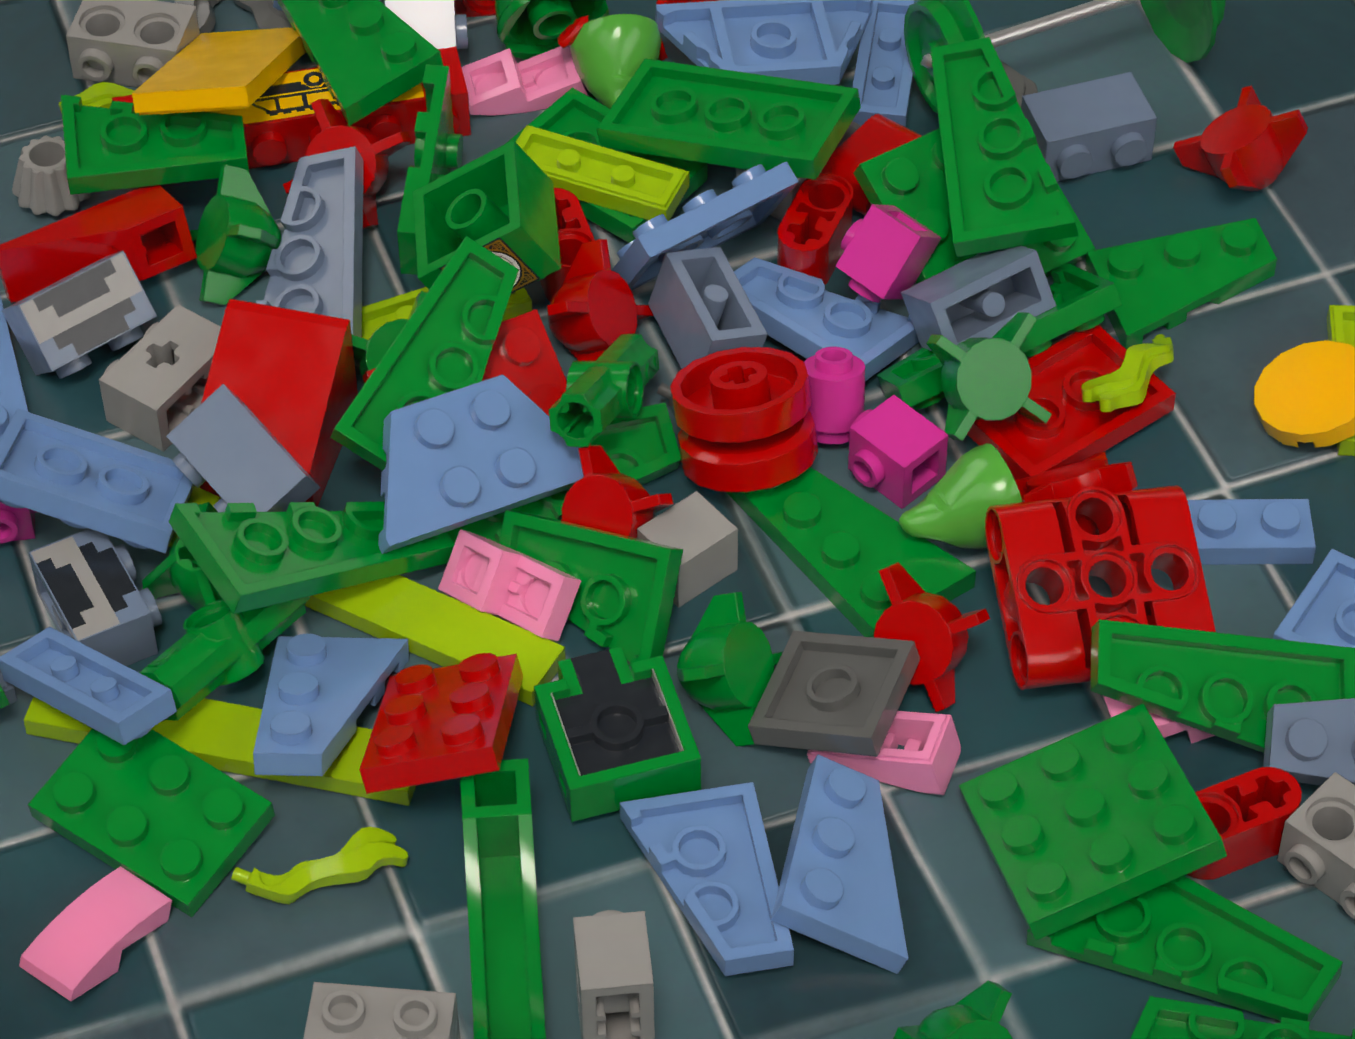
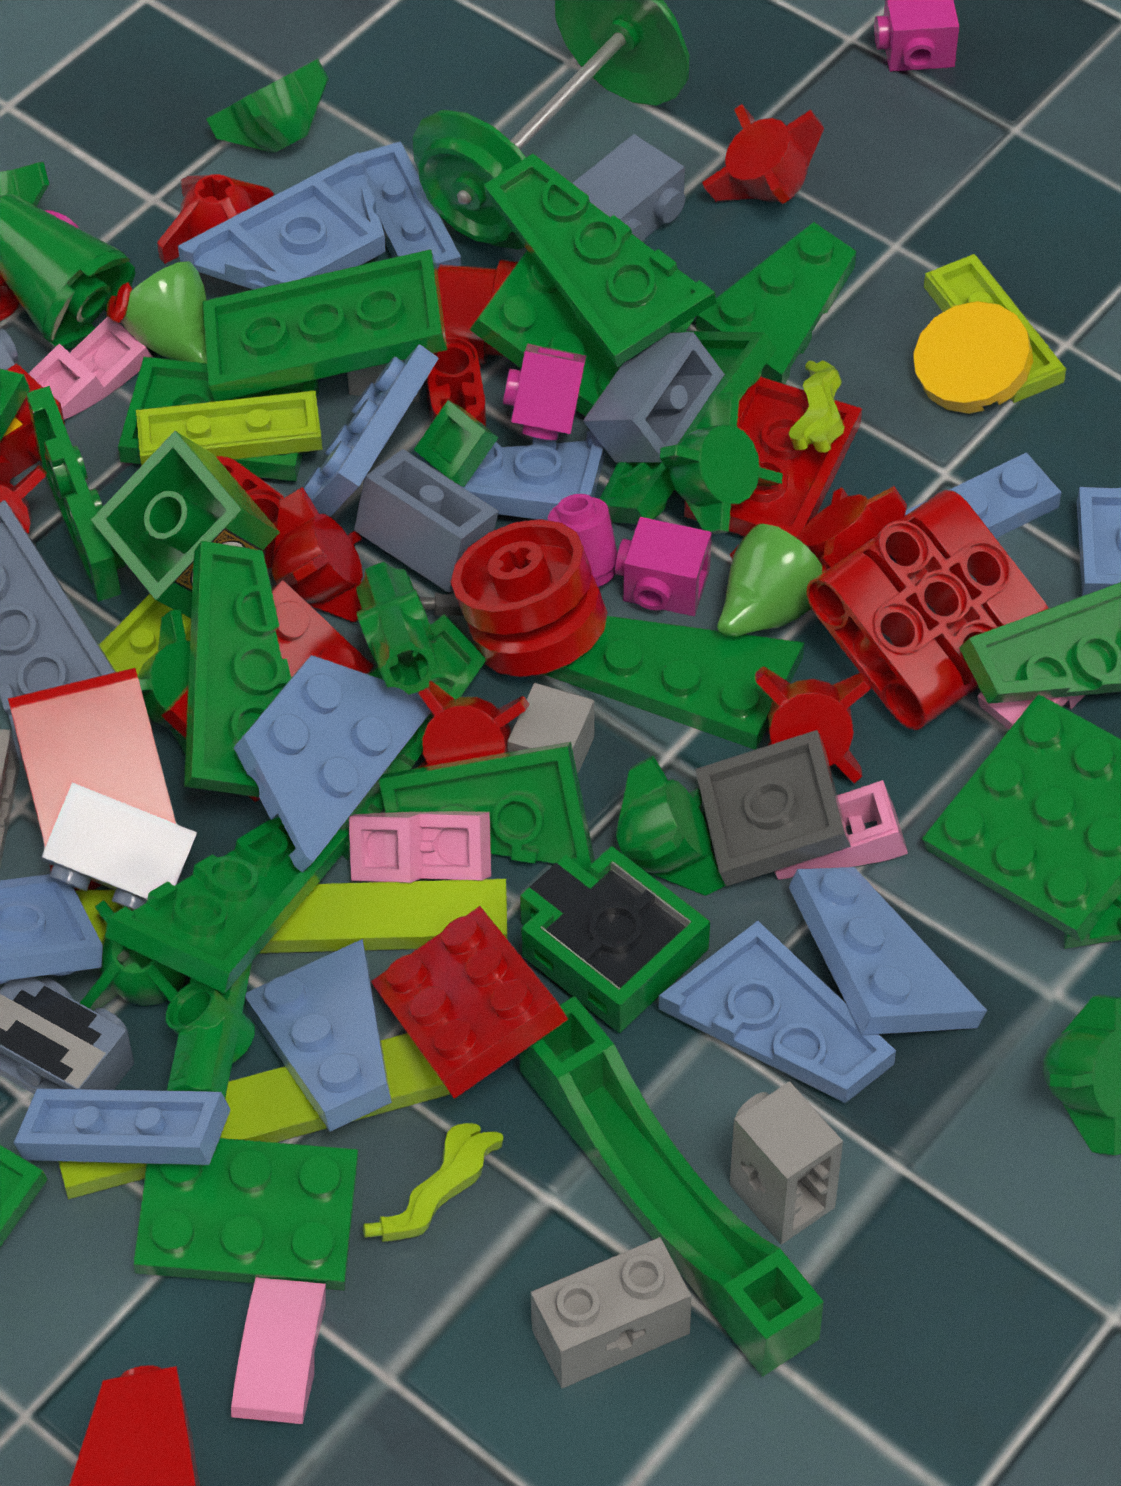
camera: 30 degrees left, 5 degrees up
none -> green plate [414,400,499,487]

